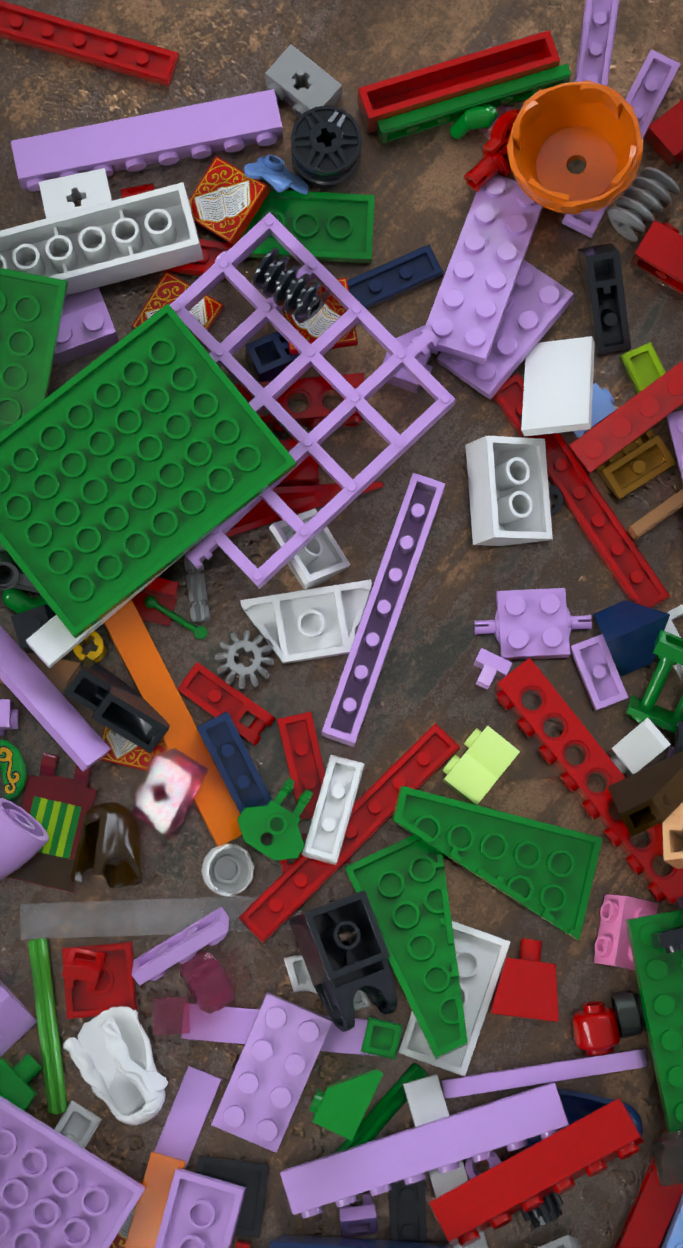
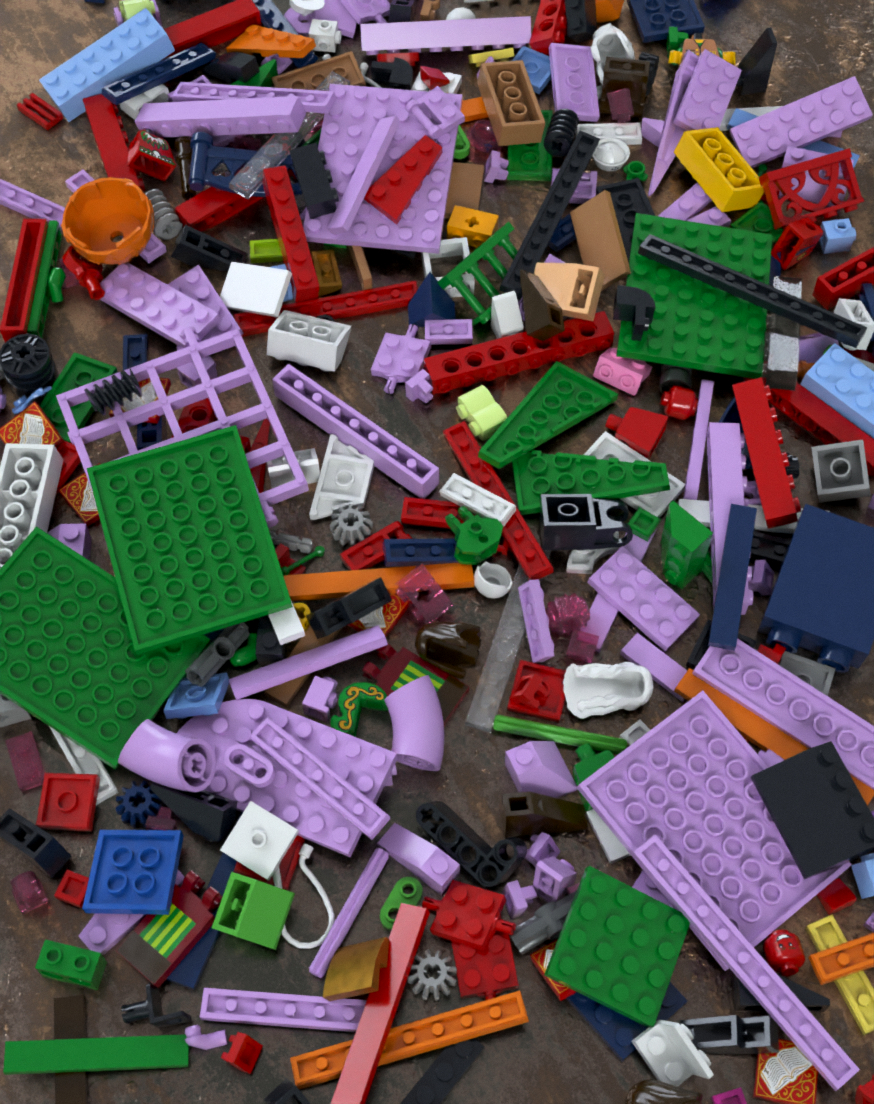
camera: 65 degrees left, 20 degrees down
none -> dark blue tile [708,504,757,651]

